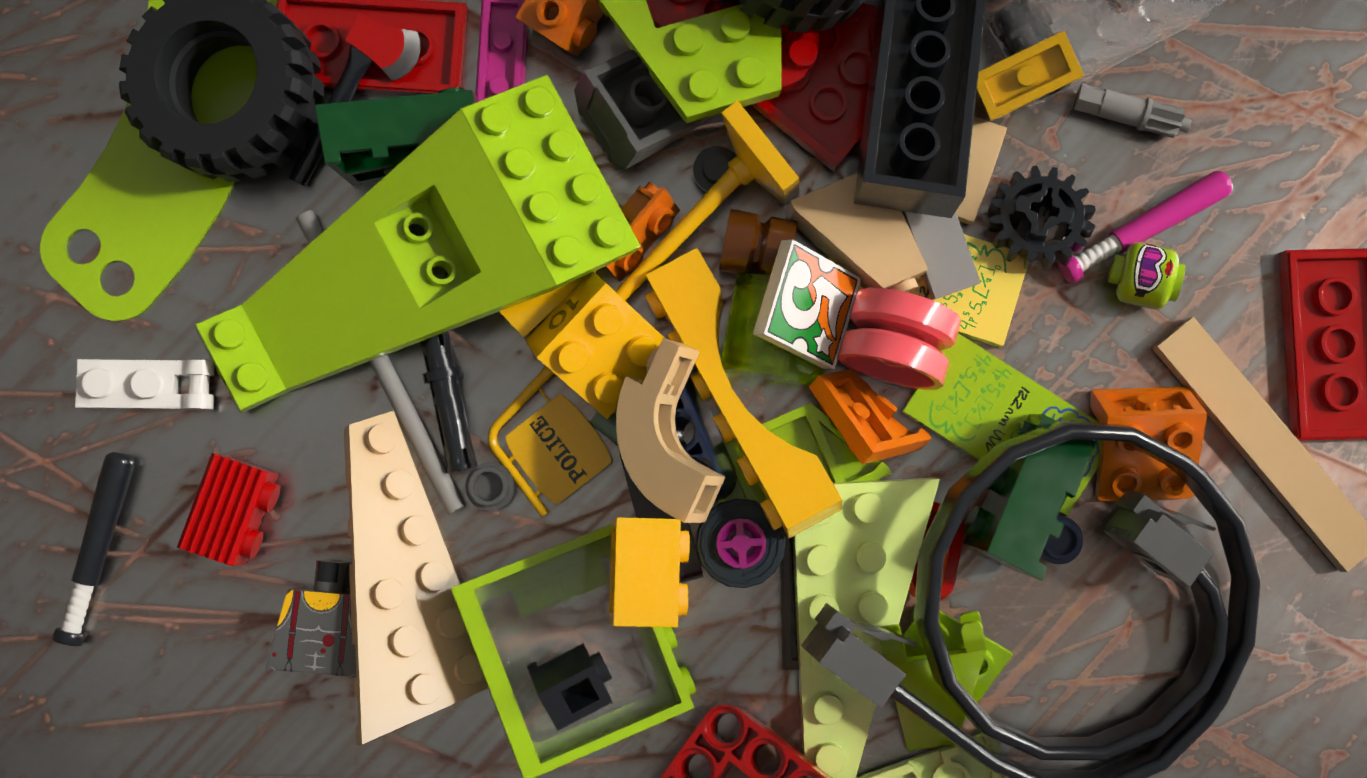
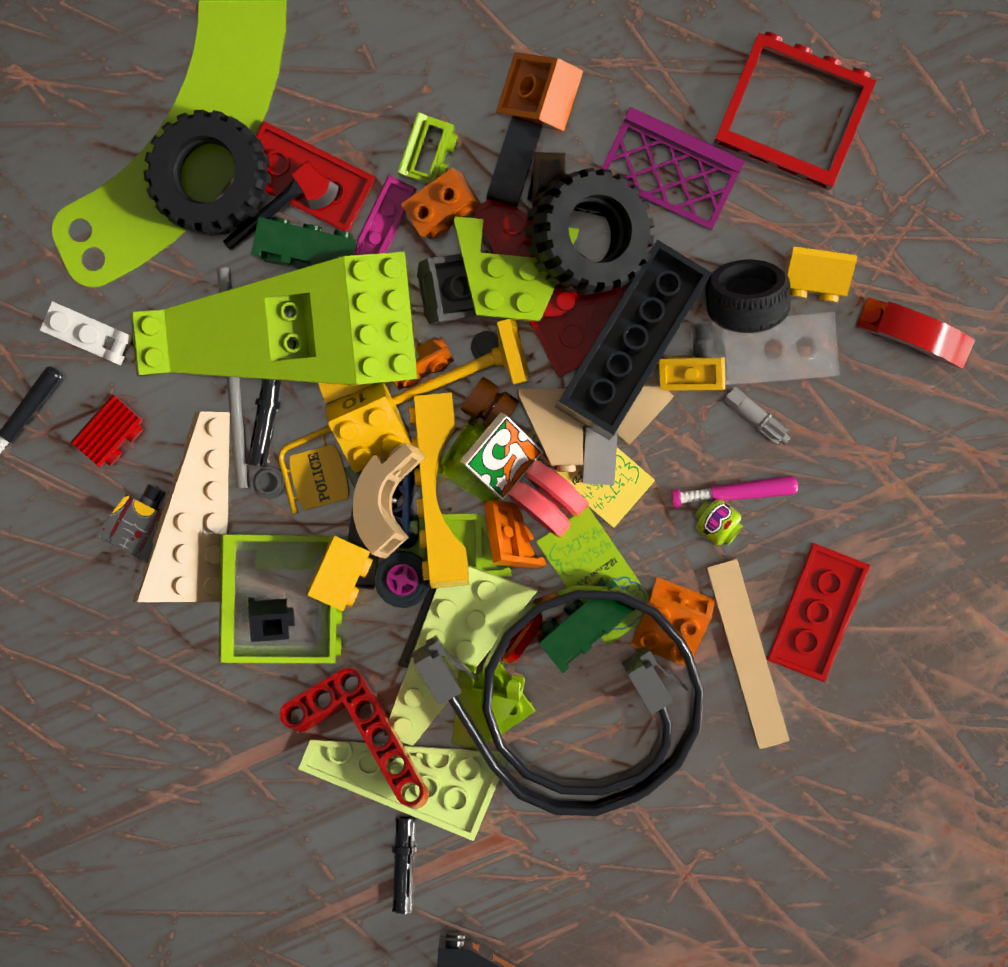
camera: 30 degrees right, 5 degrees up
black gear [987,166,1096,271] -> none
dark blue plate [1041,515,1083,564] -> none

